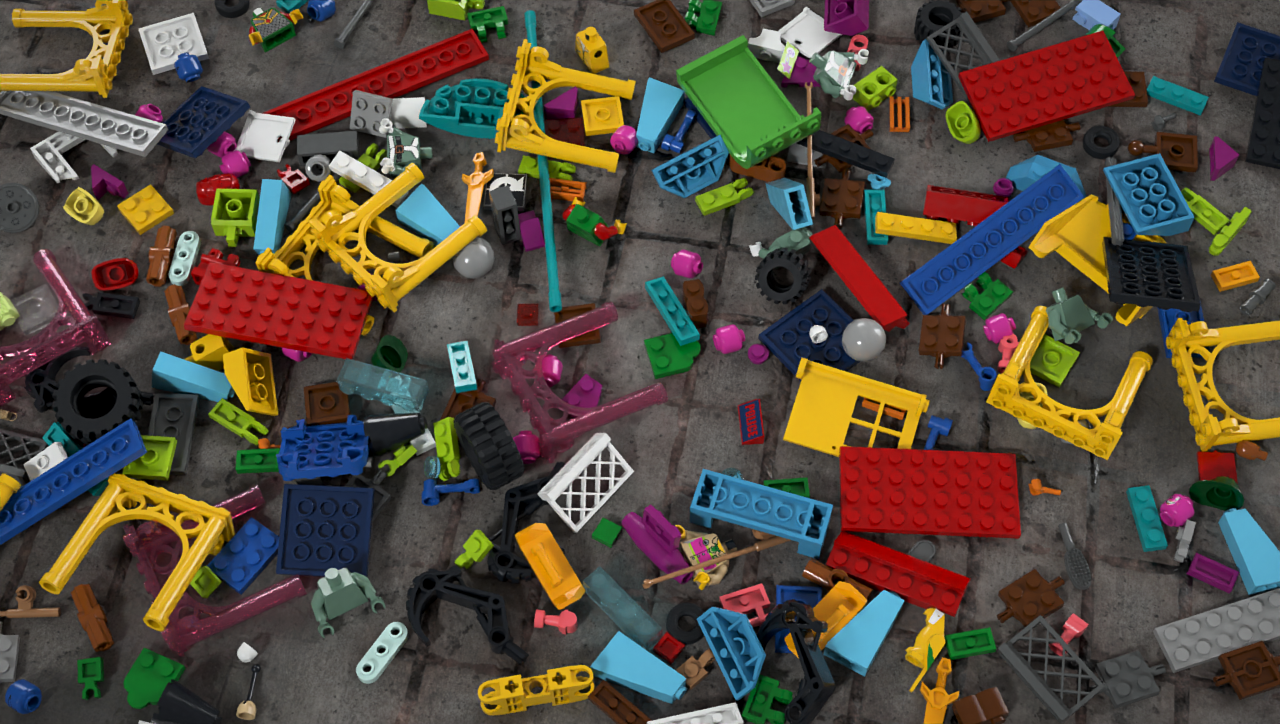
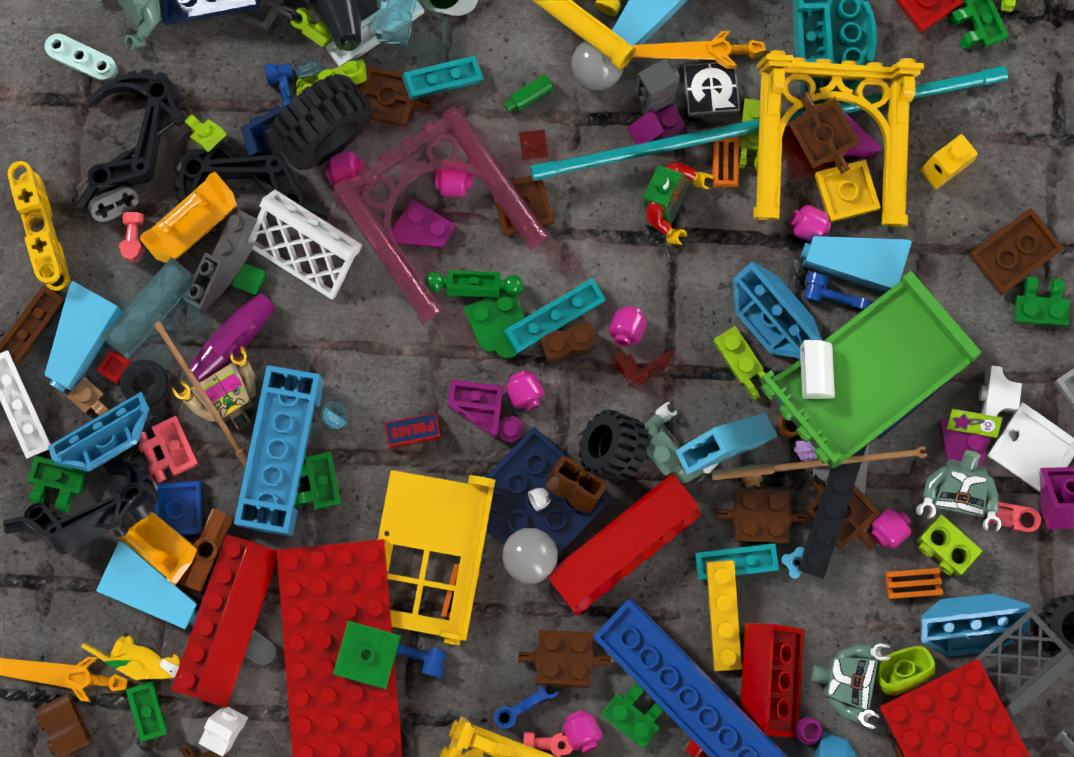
camera: 80 degrees right, 20 degrees up
none -> dark grey beam [88,185,138,222]
none -> dark grey slope [183,208,258,310]
none -> white brick [198,706,248,757]
none -> dark blue bracket [240,106,284,156]
none -> green plate [333,621,402,689]
none -> green plate [424,270,524,298]
none -> magenta wing [447,380,504,438]
none -> green cylinder [503,74,554,113]
none -> reddish brown brick [544,456,607,514]
none -> clear red bracket [613,349,675,386]
none -> reddish brown plate [788,91,860,174]
none -> lavender plate [794,438,817,462]
none -> white brick [800,340,835,399]
none -> torso [810,643,890,729]

